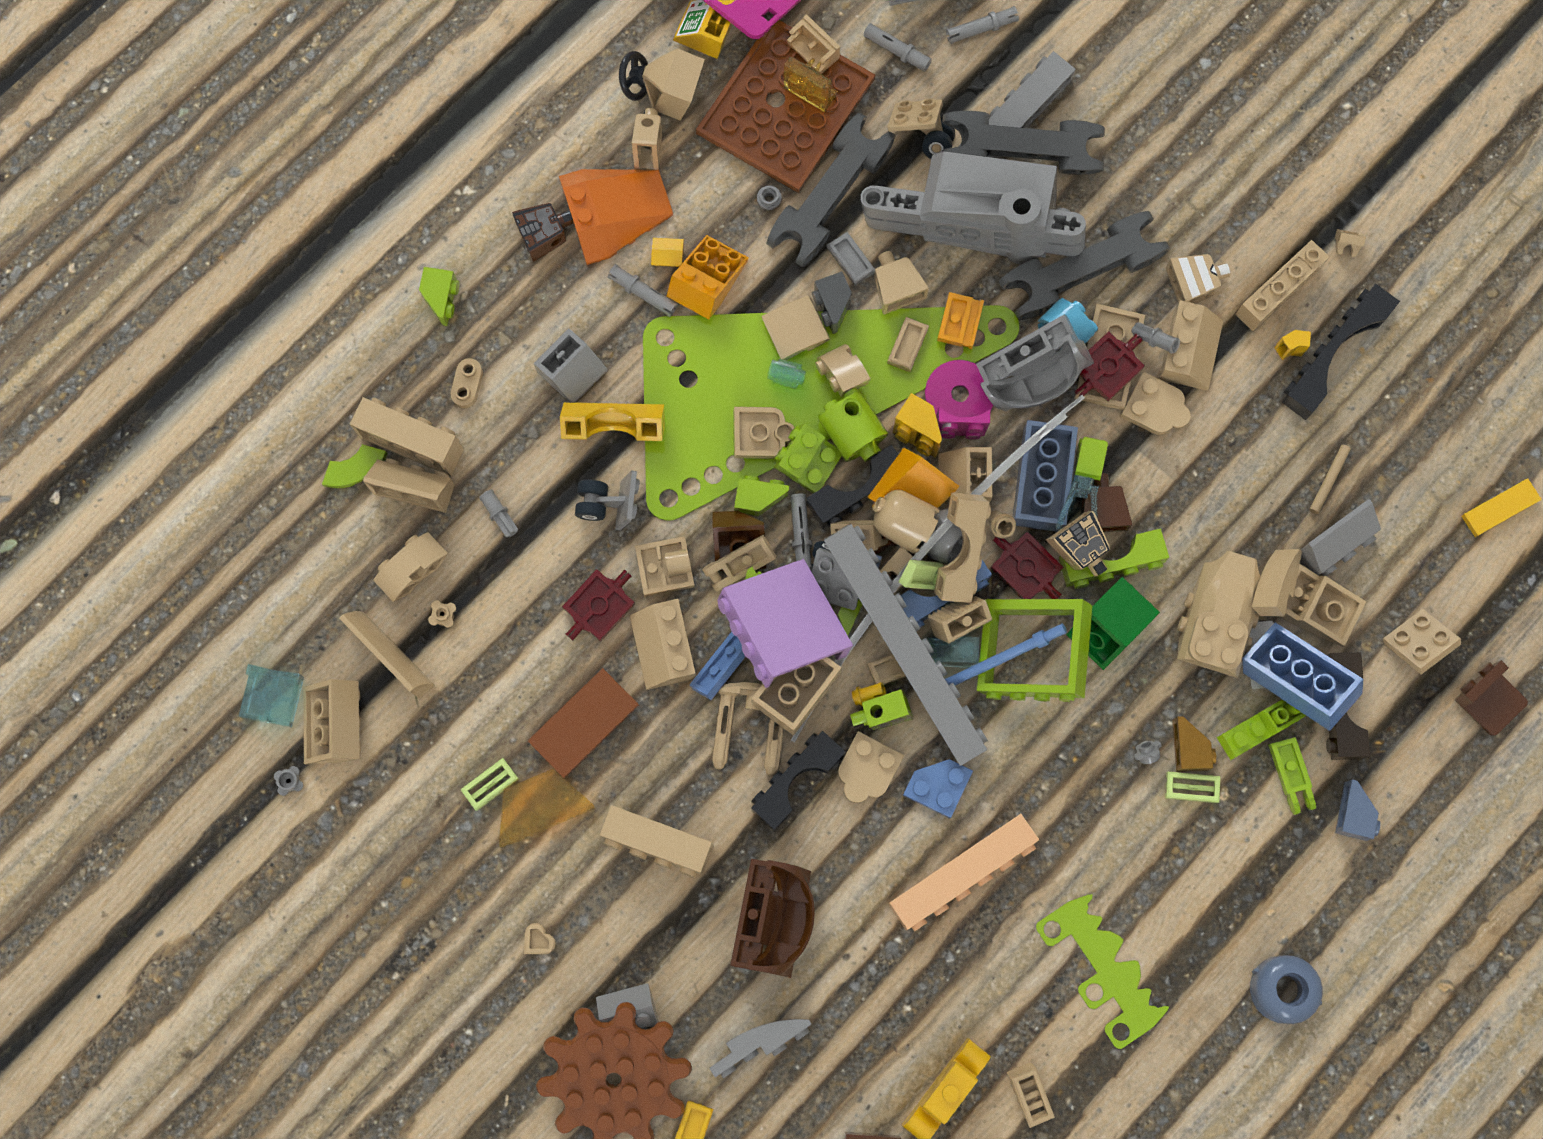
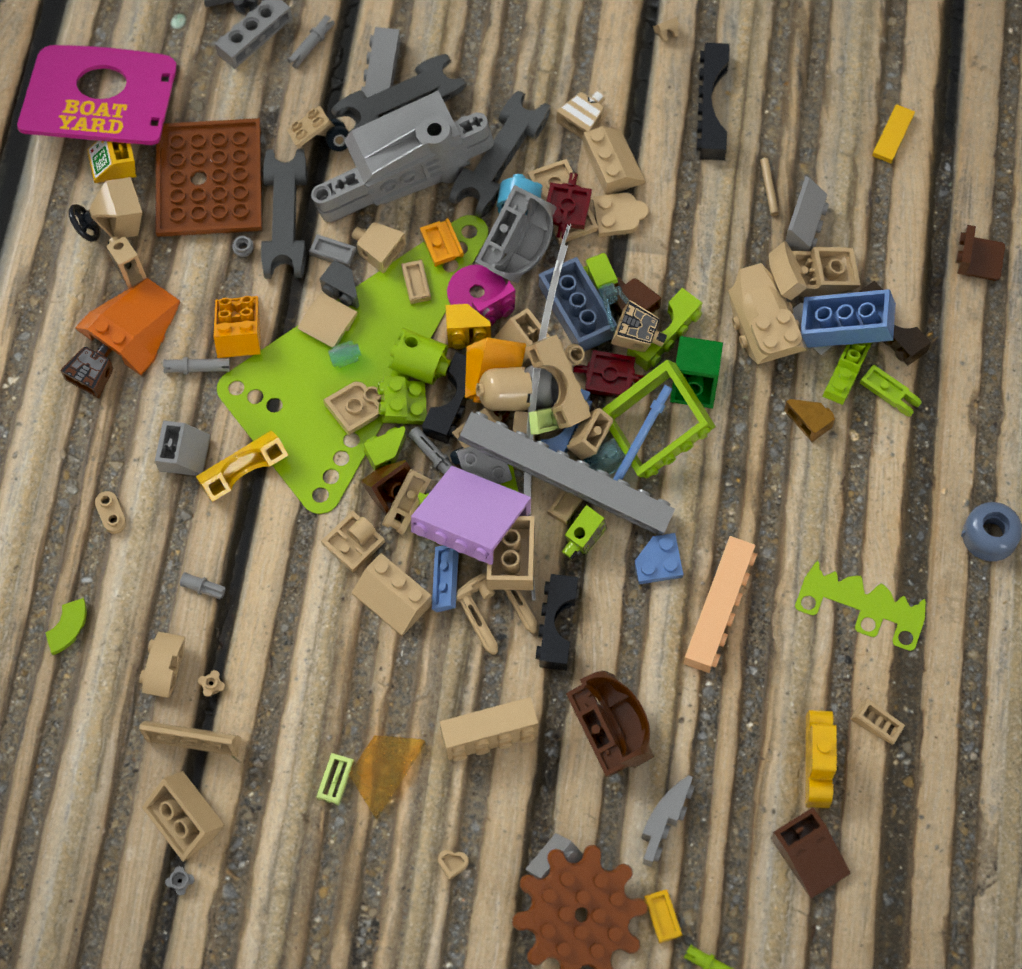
camera: 35 degrees left, 10 degrees down
clear light blue piece [239,664,304,727] -> none
tan brick [350,397,464,476] -> none
tan slope [363,459,455,513] -> none
lime slope [419,267,460,326] -> none
dark orange tile [528,668,639,779] -> none
dark red plate [562,569,635,642] -> none
plate [575,470,640,531] -> none
yellow piece [651,238,684,267] -> none
clear yellow piece [784,57,837,112] -> none
tan hinge [787,14,840,75] -> none
tan brick [815,344,870,397] -> none
tan plate [838,731,904,803] -> none
yellow pin [852,682,886,707] -> none
light grey pin [864,23,932,72] -> none
light grey axle [1131,322,1180,354] -> none
light grey plate [1134,741,1161,764] -> none
yellowish green tile [1165,771,1220,803] -> none
tan brick [1235,240,1329,331] -> none
yellow piece [1274,330,1311,360] -> none
sand blue slope [1335,780,1380,841] -> none
tan plate [1383,609,1461,674] -> none

